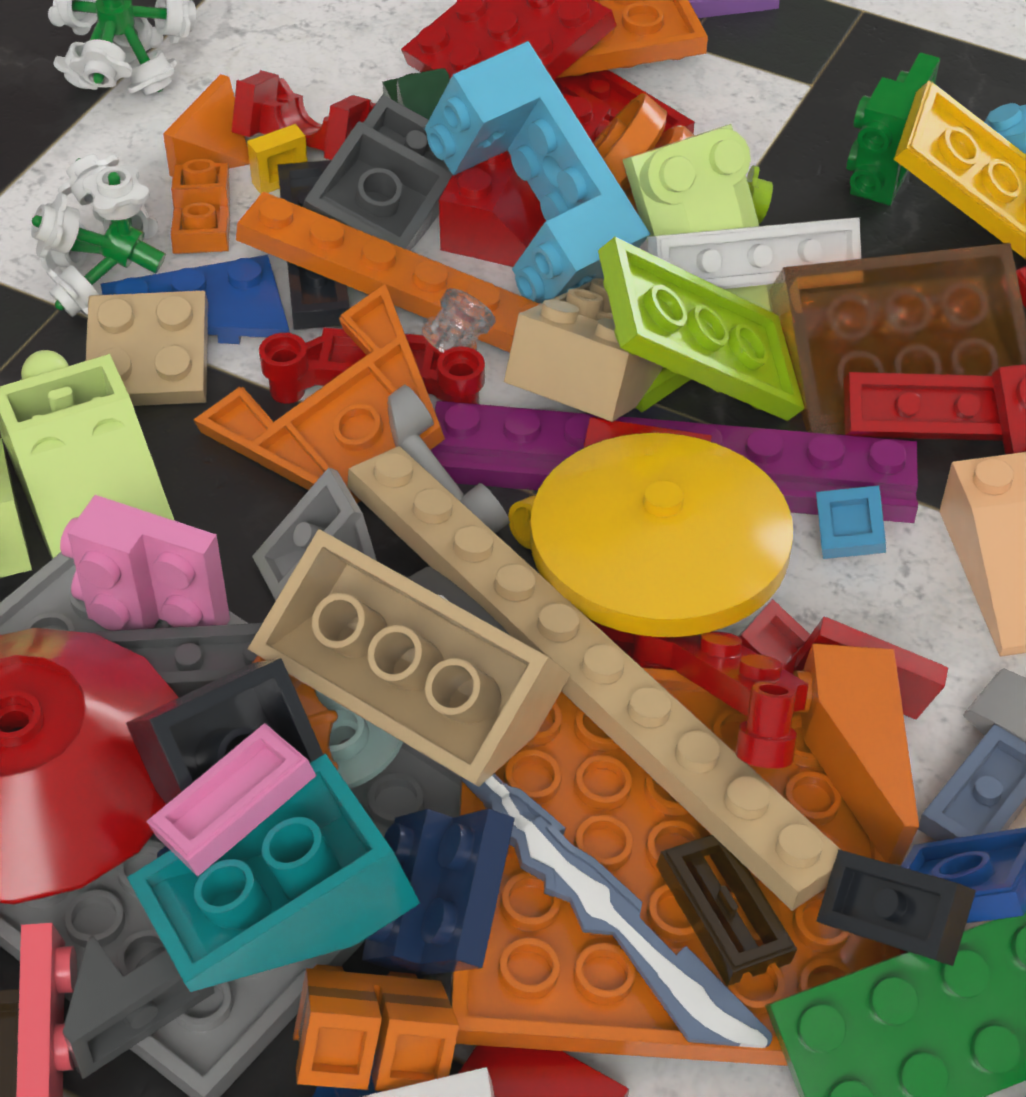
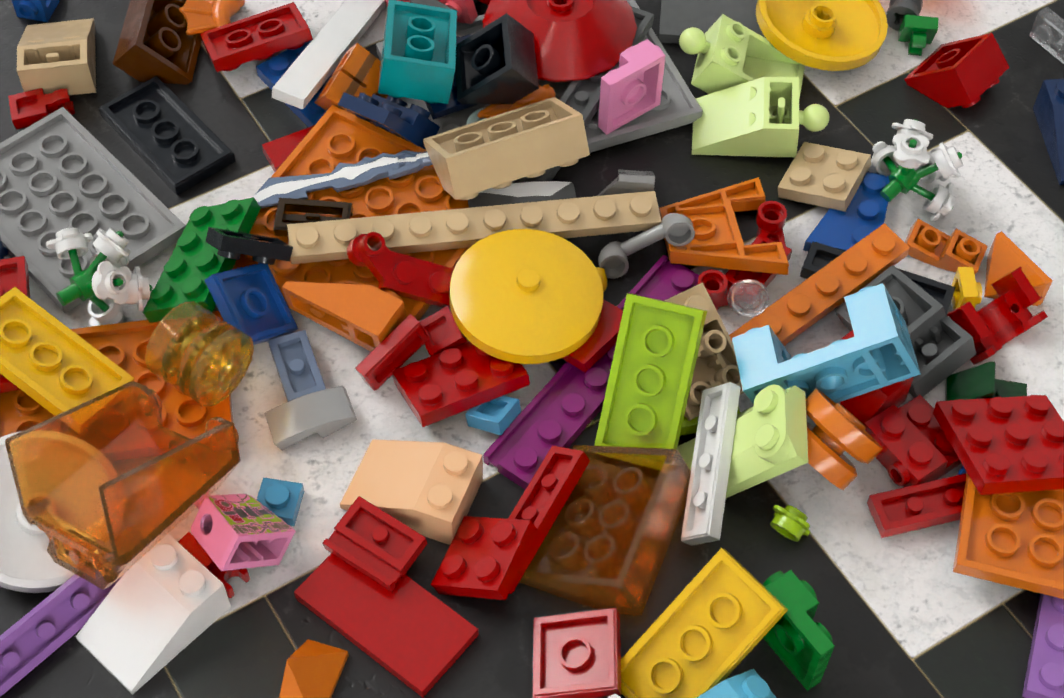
camera: 120 degrees right, 5 degrees up
bright pink tile [146,723,317,877] -> none
none -> red plate [392,341,530,427]

